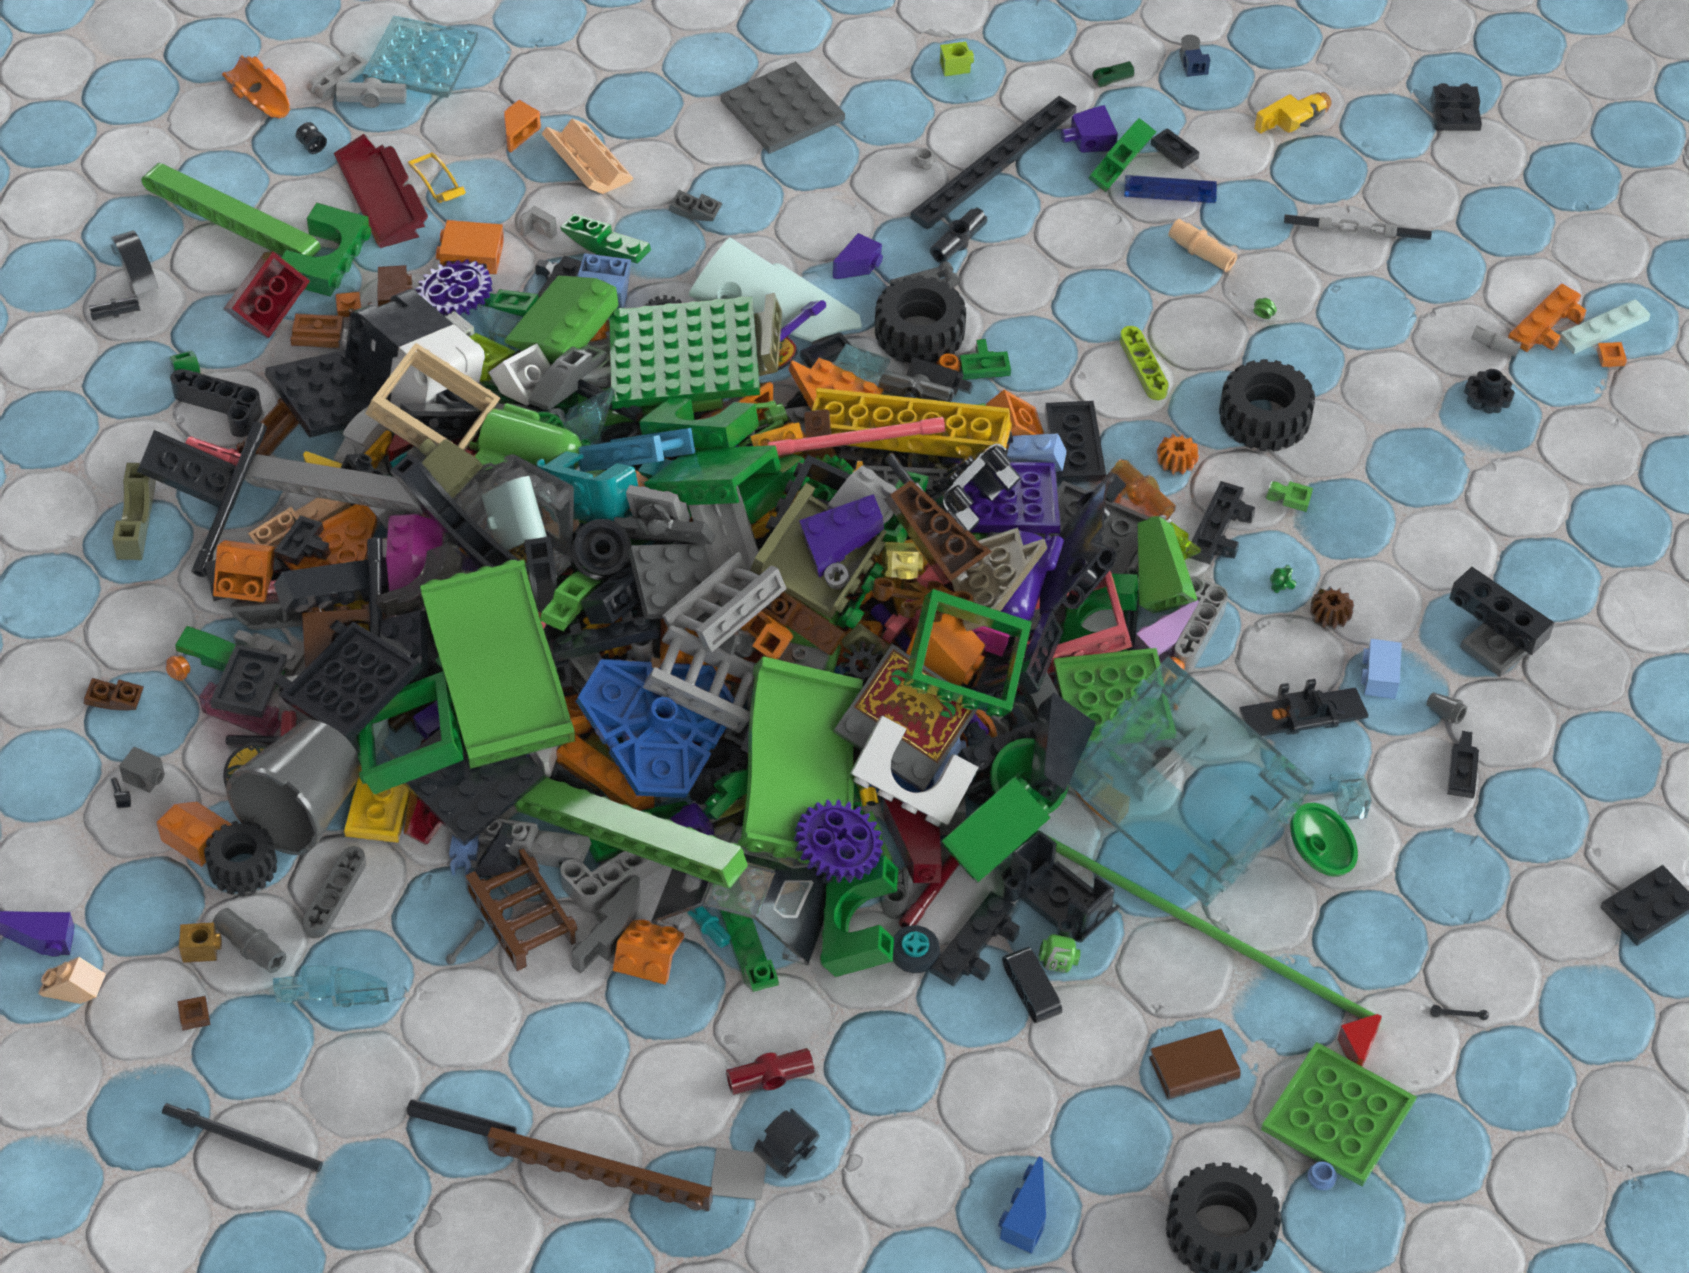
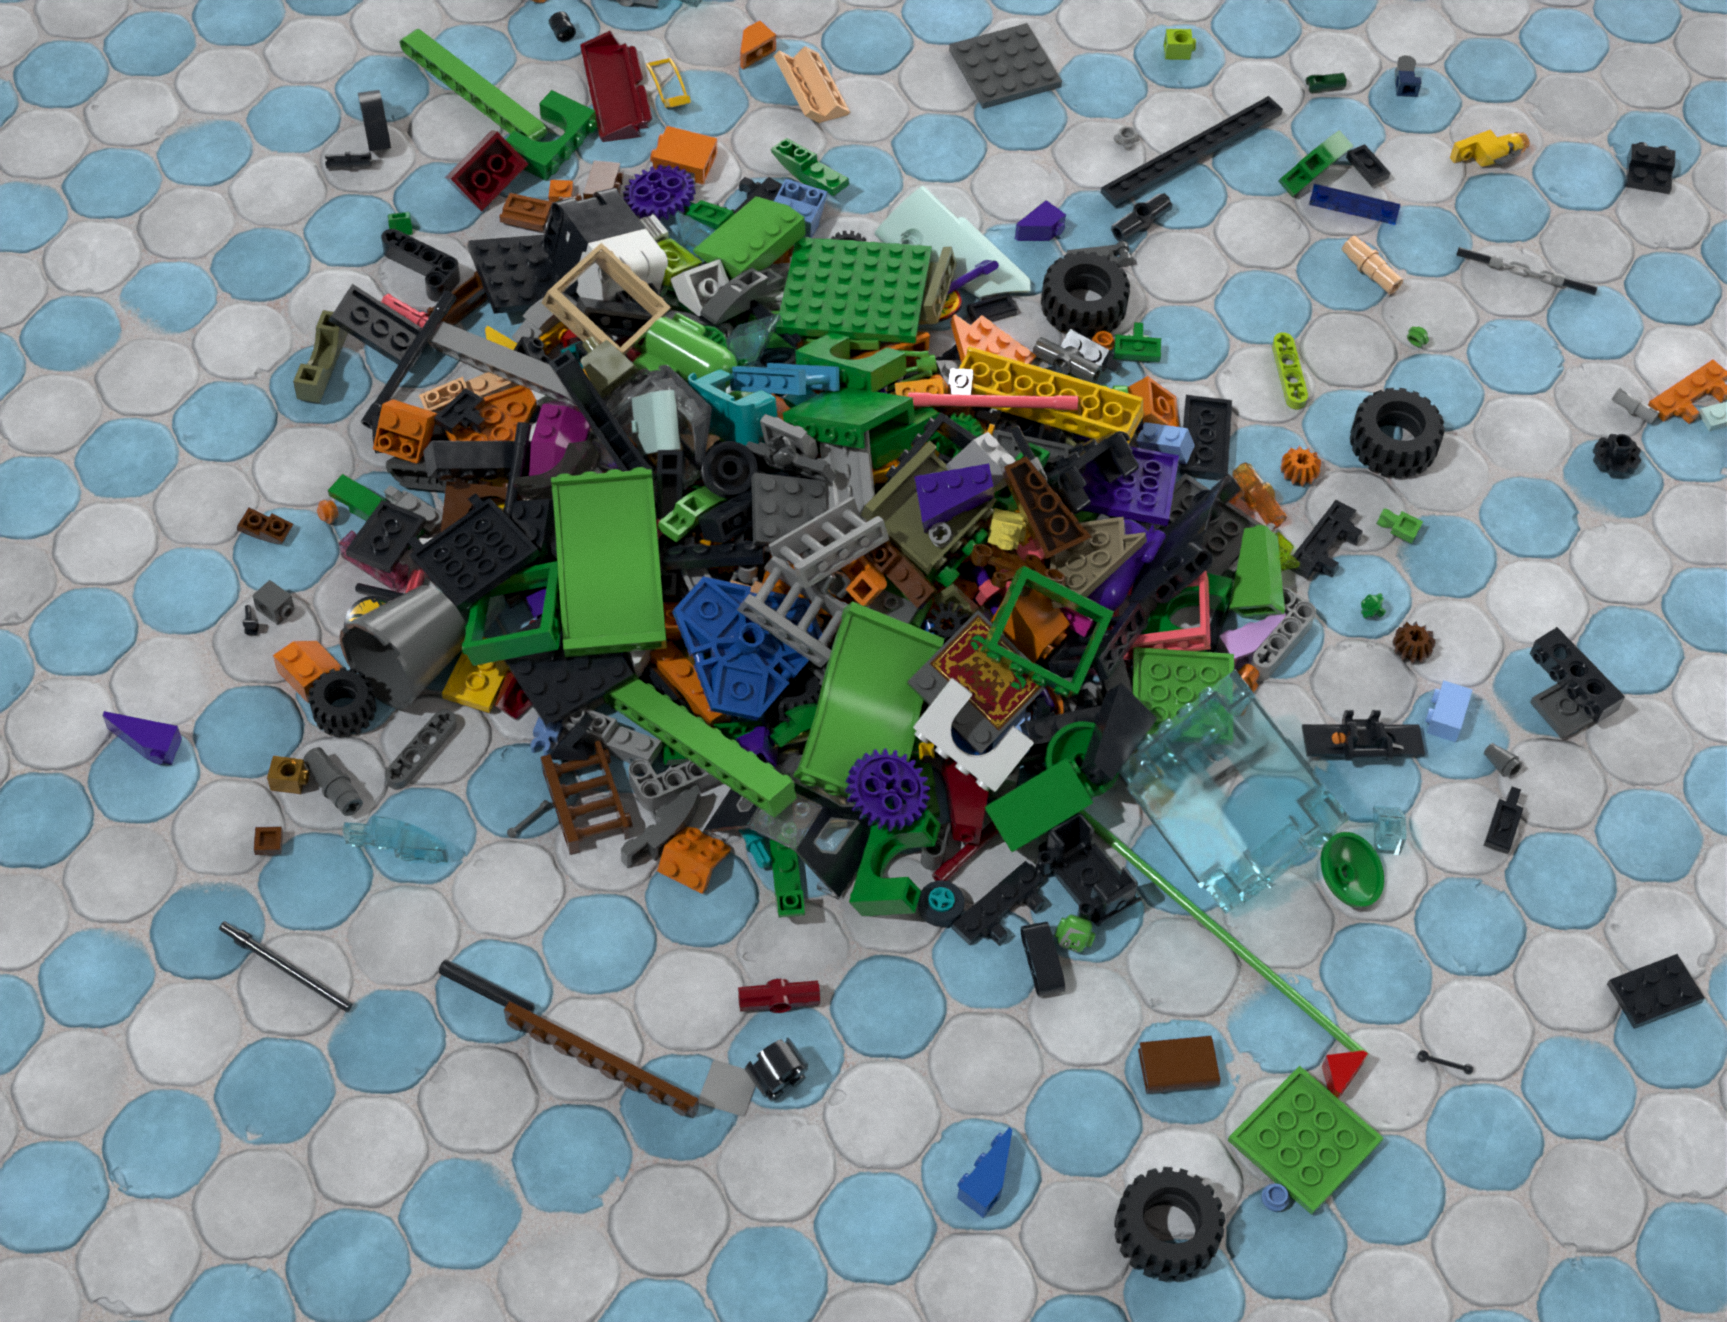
camera: 10 degrees right, 5 degrees up
light nougat slope [38,957,105,1004] -> none
light grey bracket [519,206,557,239] -> none
dark grey slope [668,190,723,221] -> none
clear light blue slope [836,344,890,382] -> none
dark purple torso [1061,105,1118,153] -> none

